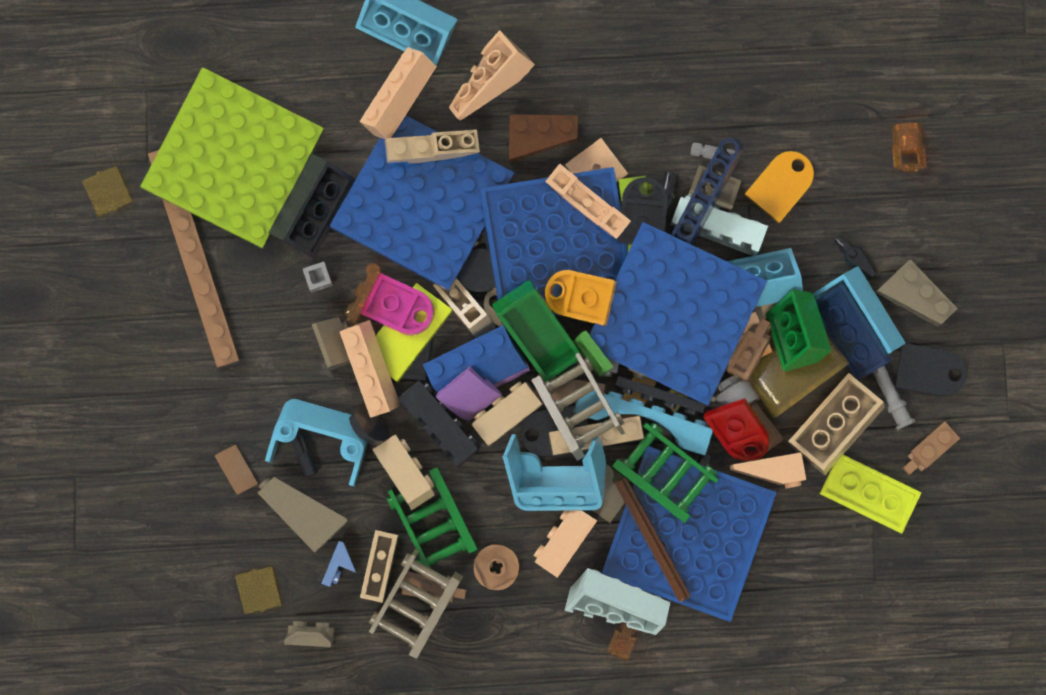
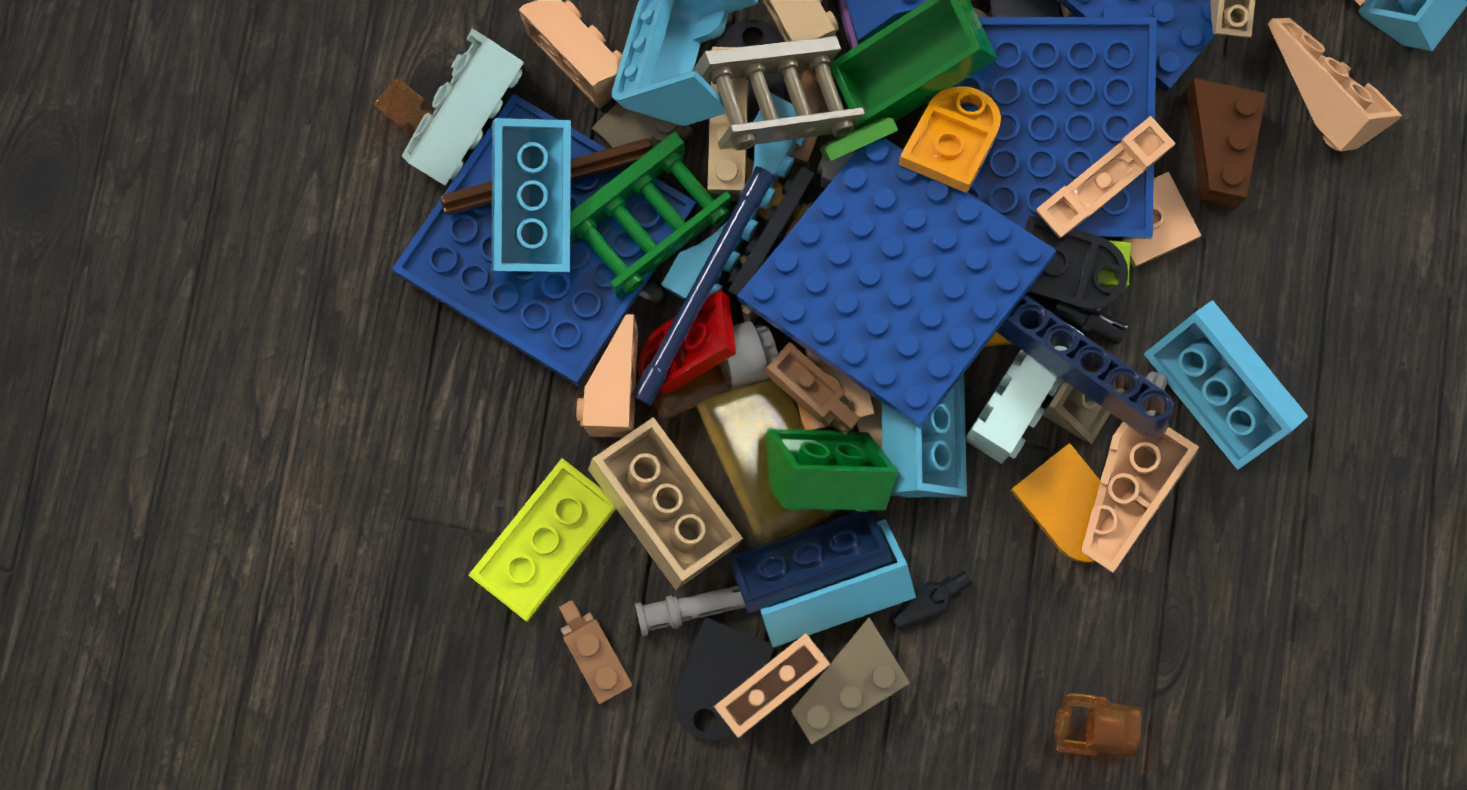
camera: 110 degrees right, 5 degrees down
none -> medium azure slope [491,118,571,272]
none -> dark blue piece [631,166,775,406]
none -> light nougat brick [714,633,830,737]
none -> light nougat wedge [1081,413,1199,573]
none -> medium azure slope [1144,300,1308,470]

